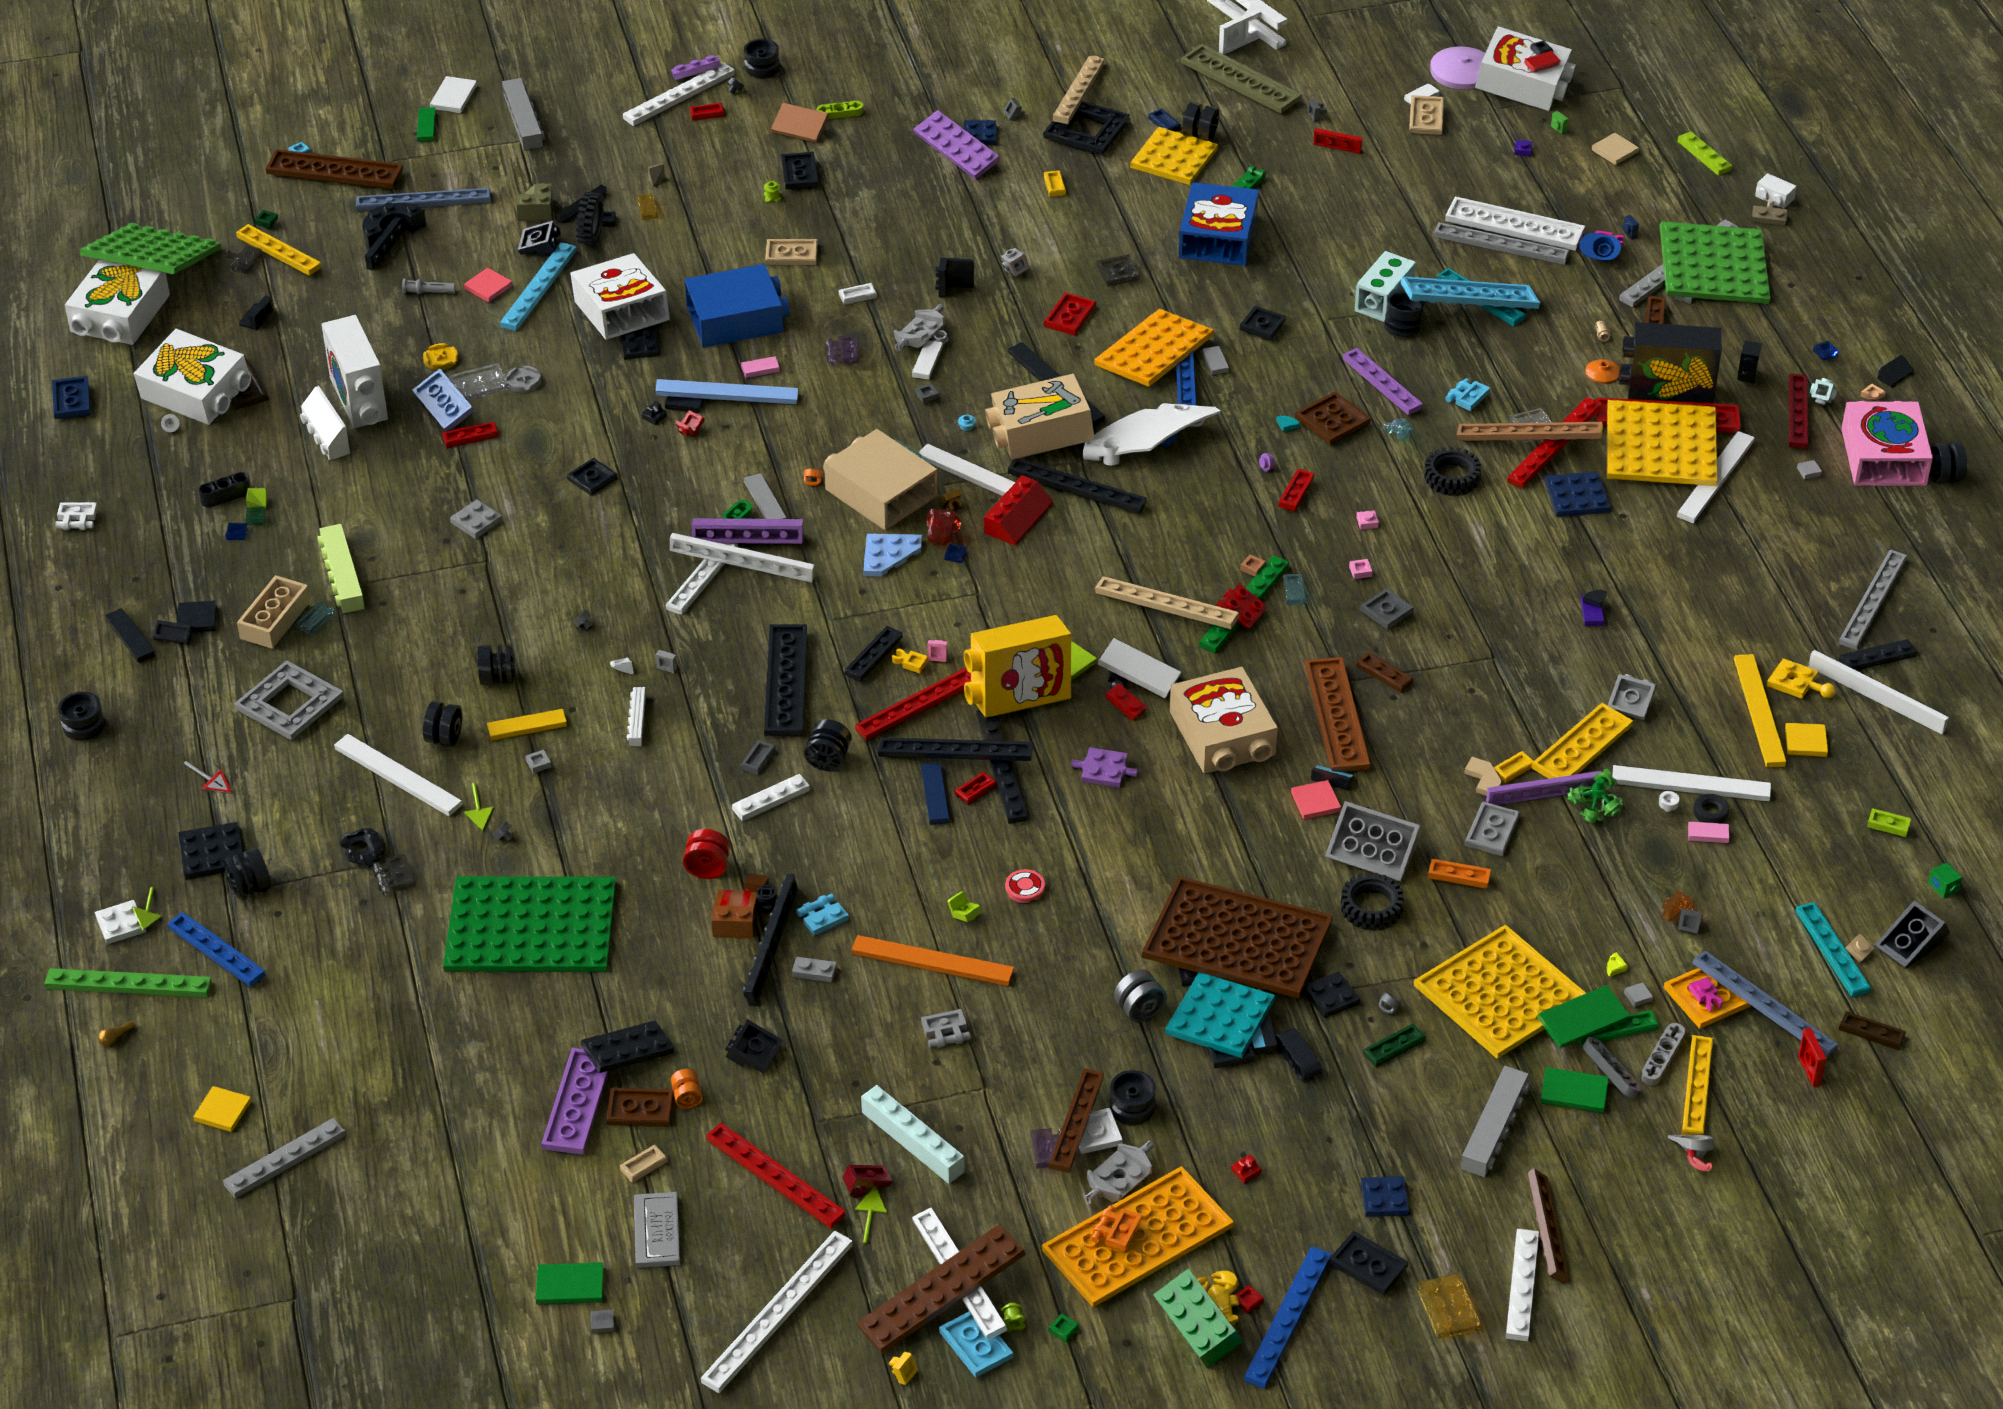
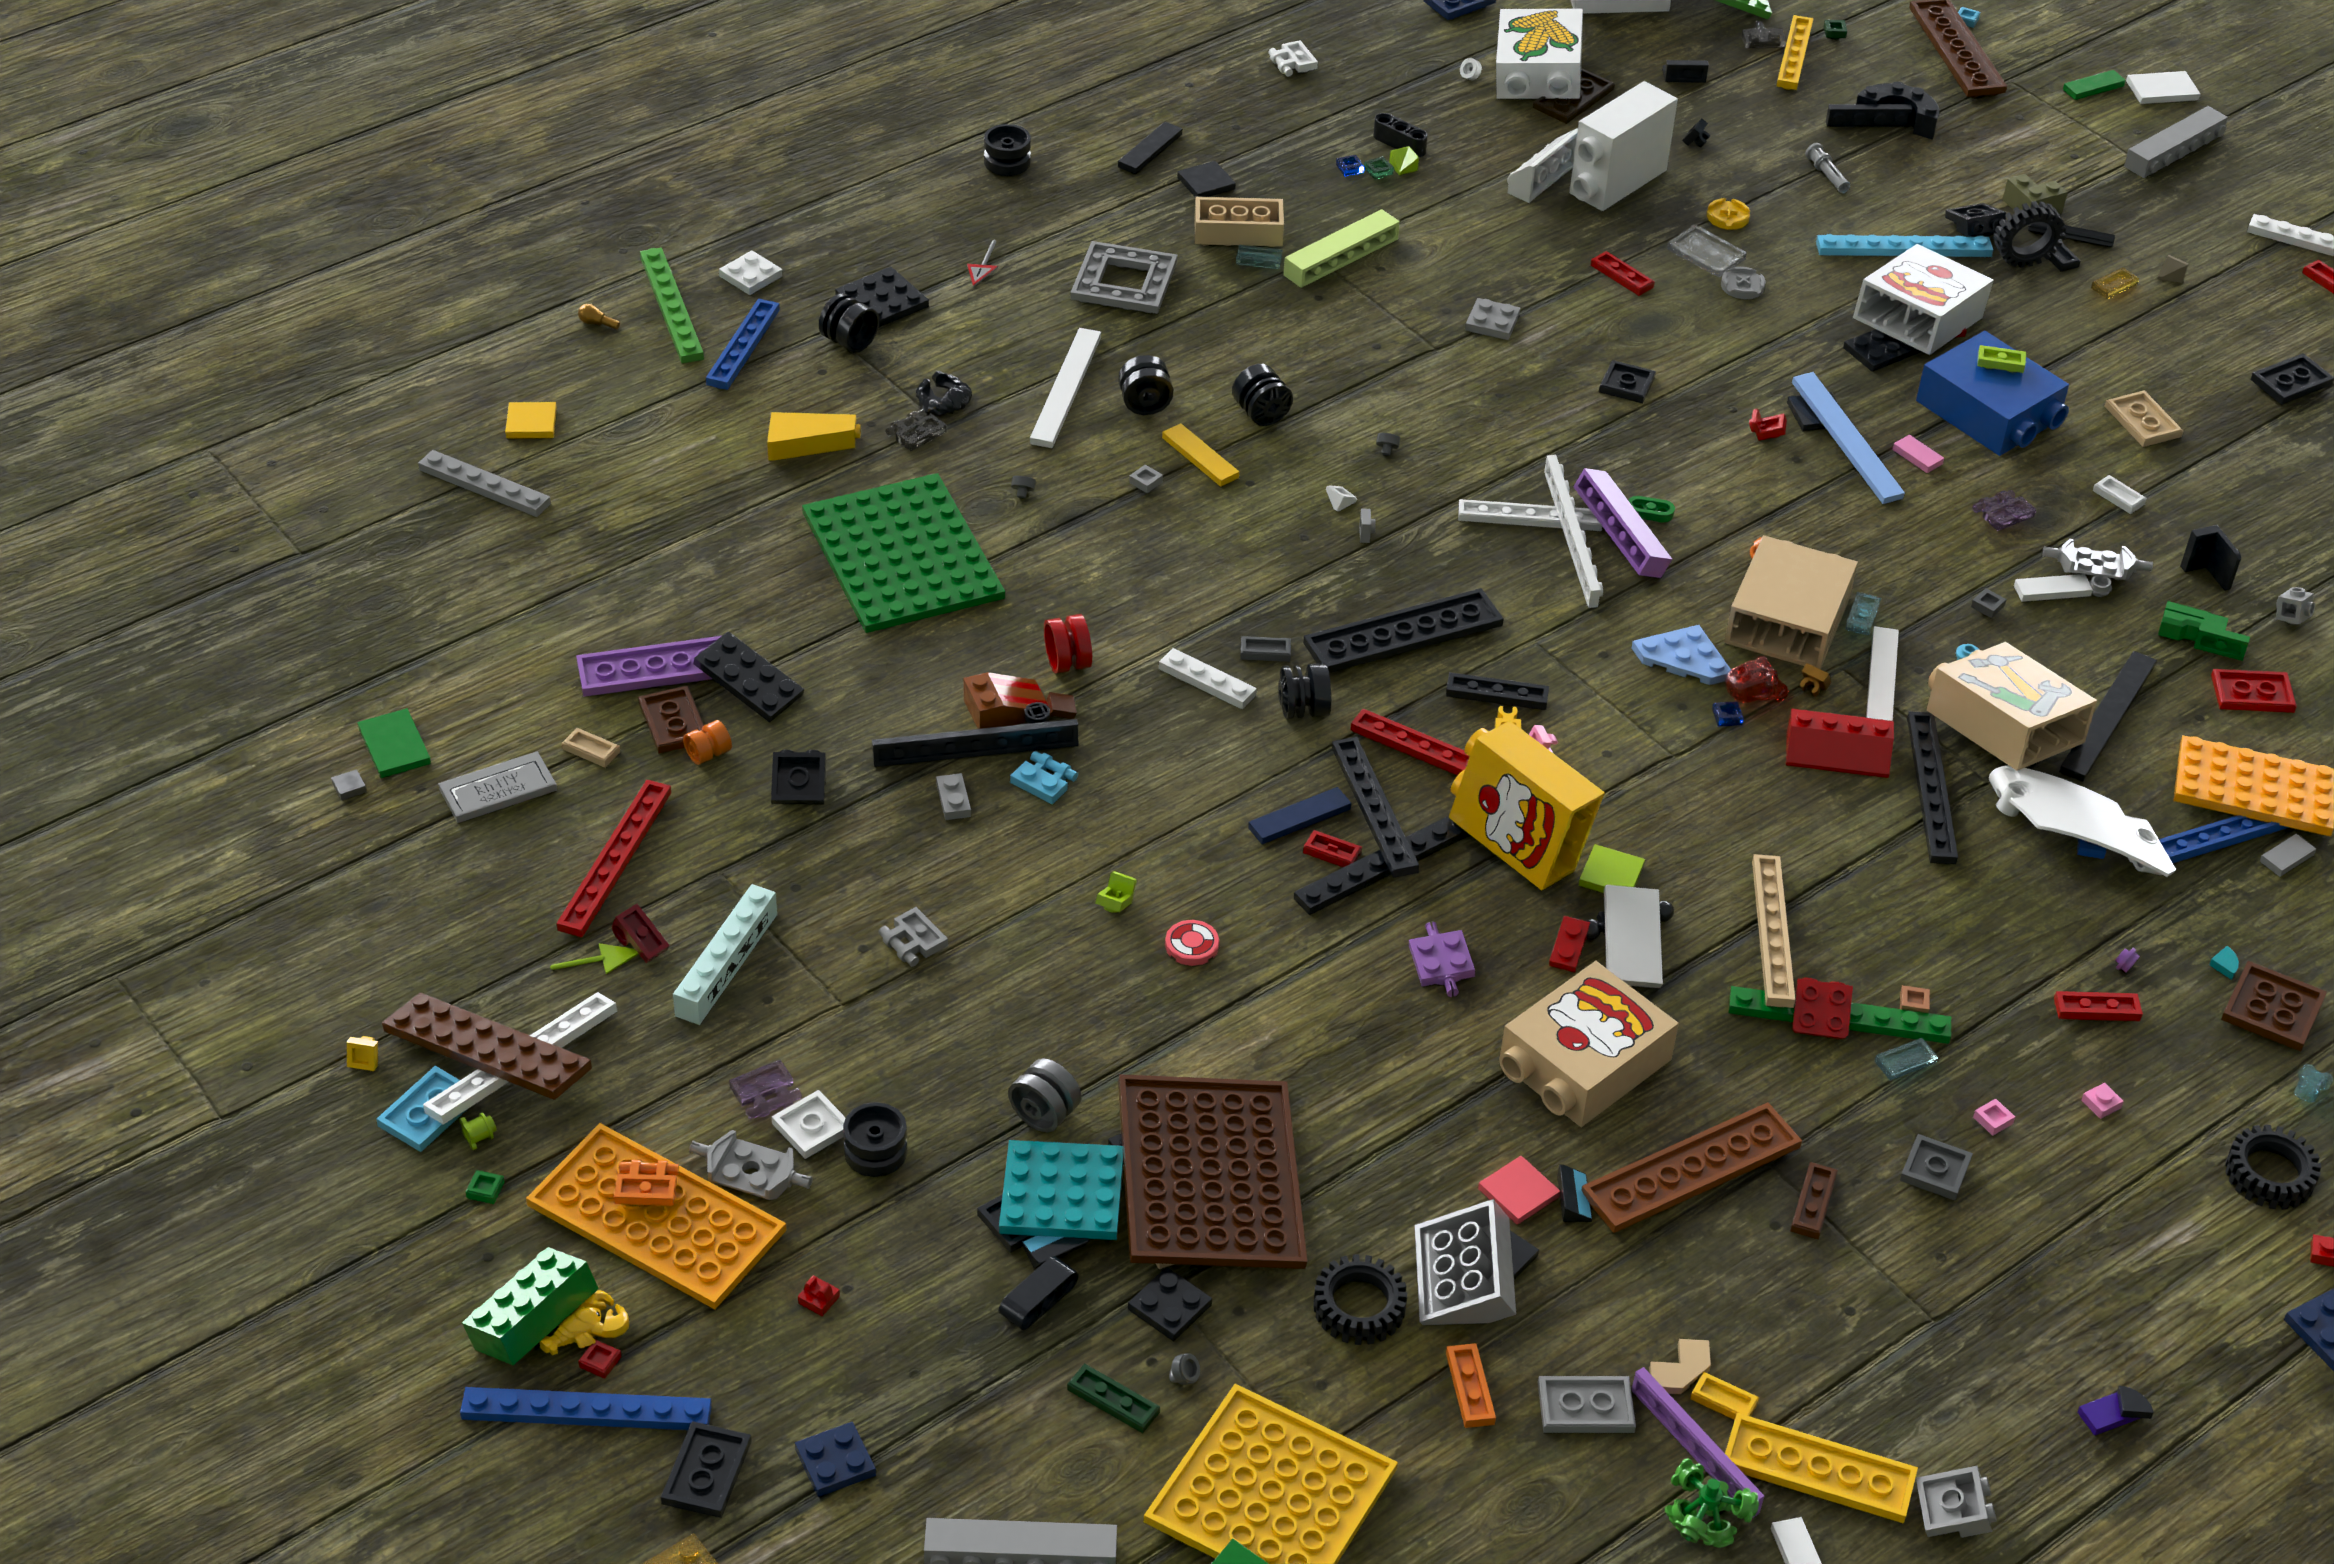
camera: 65 degrees right, 0 degrees up
lime piece [132,887,162,931] -> none
black tile [152,620,194,645] -> none
sand blue tile [356,188,491,211] -> none
medium blue plate [412,369,475,432] -> none
coral tile [464,268,513,302] -> none
lime piece [464,783,493,831] -> none
white piece [627,687,646,746] -> none
black tile [642,401,667,425] -> none
white plate [701,1231,852,1393] -> none
light grey tile [744,473,786,519] -> none
lime brick [764,181,781,203] -> none
orange tile [851,935,1014,986] -> none
reddish brown plate [1049,1068,1104,1173] -> none
none -> yellow slope [767,412,861,461]
none -> lime plate [1977,345,2026,373]
none -> green plate [2158,601,2250,661]

